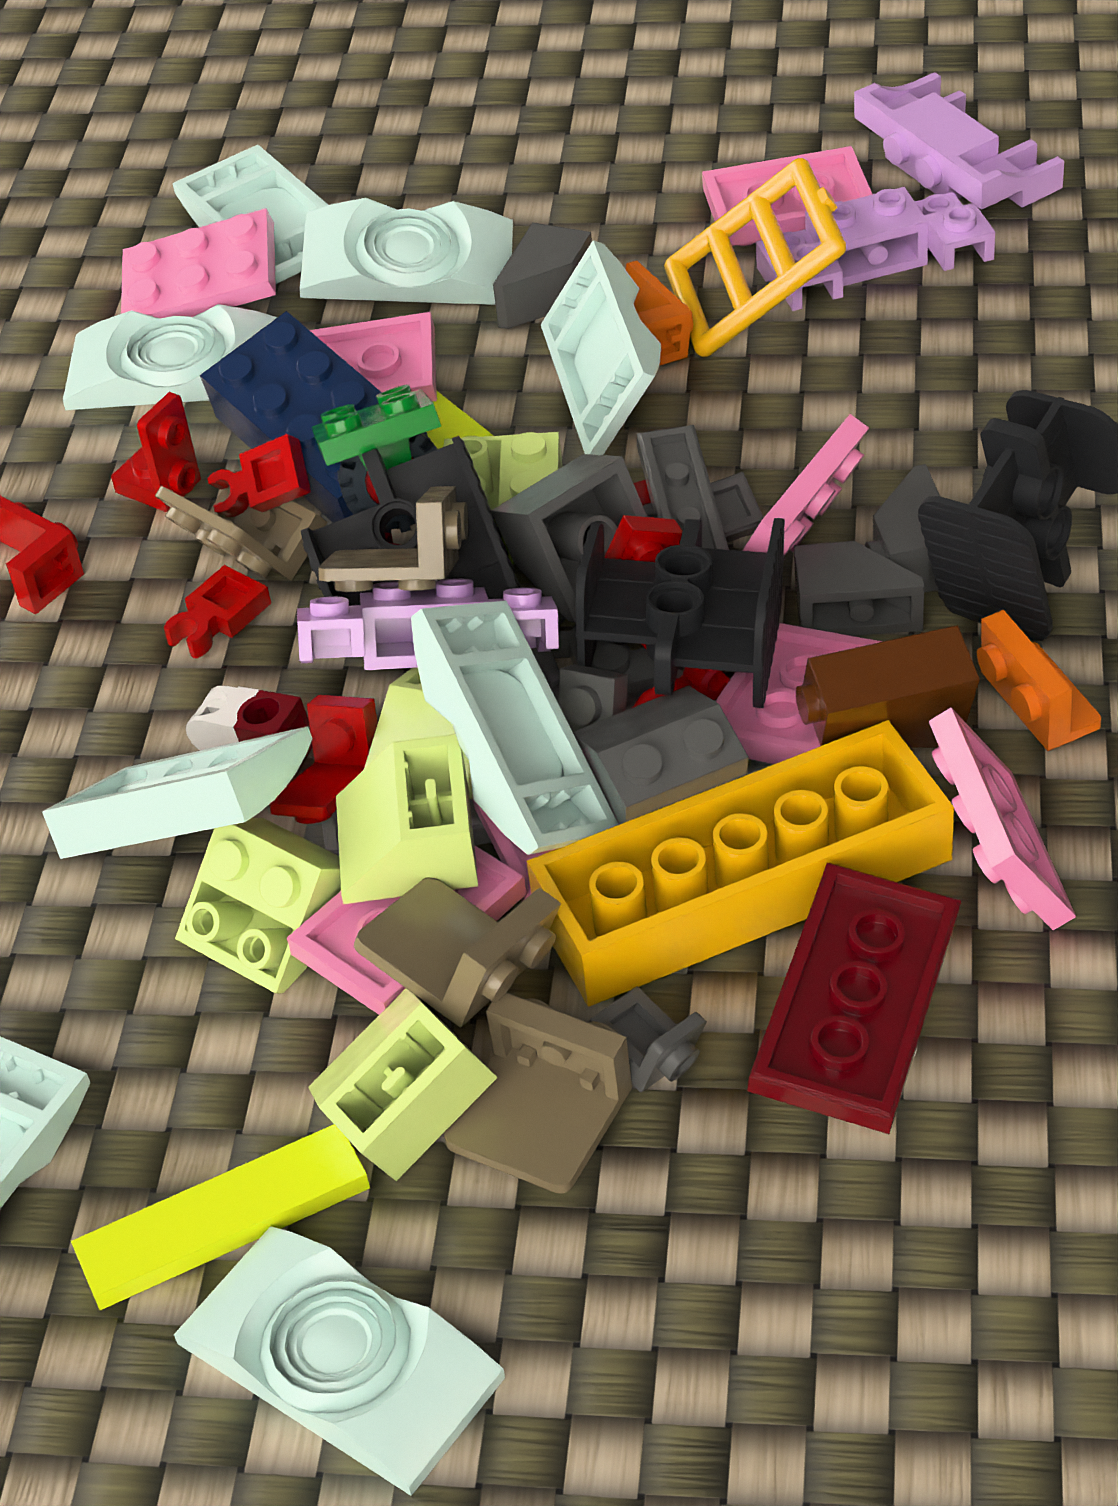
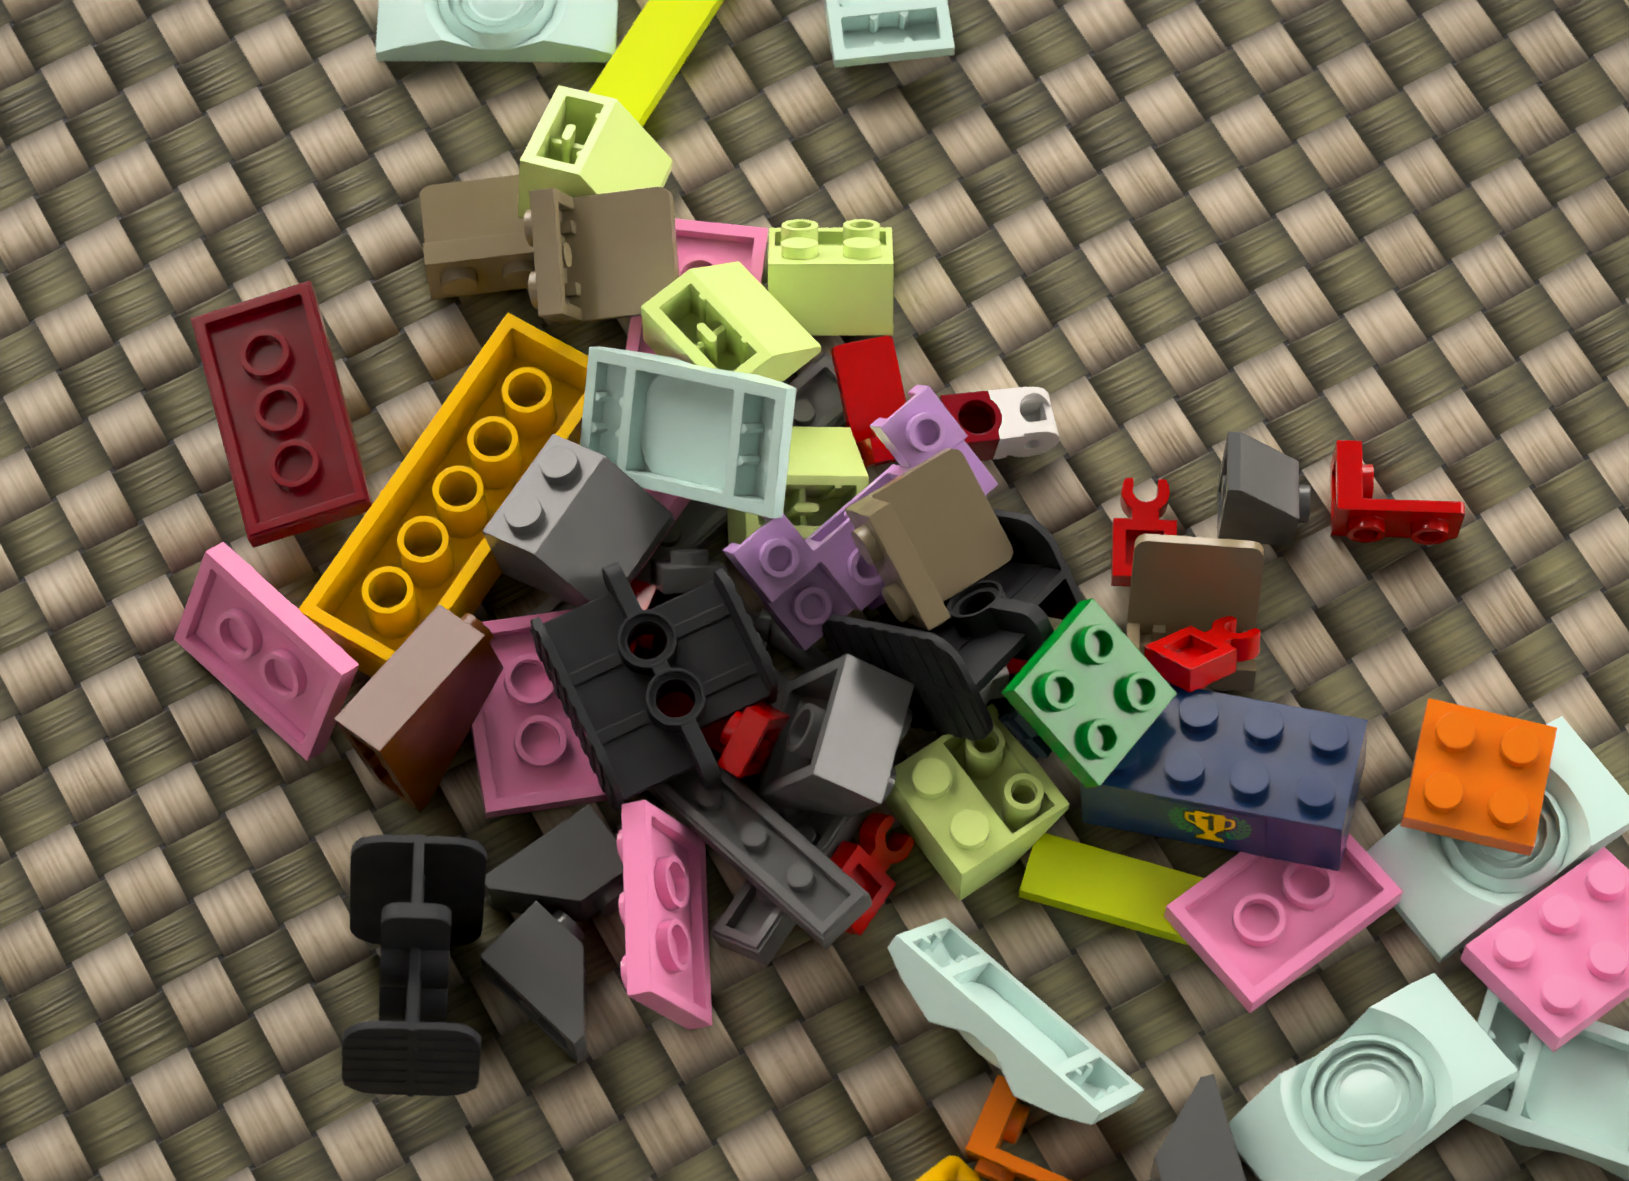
camera: 140 degrees right, 20 degrees up
light aqua slope [42,726,313,859] -> none
red bracket [111,392,201,512] -> none
dark grey bracket [589,987,707,1093] -> none
orange bracket [977,610,1101,751] -> none
none -> dark grey slope [1217,431,1311,545]
none -> orange plate [1400,698,1557,856]

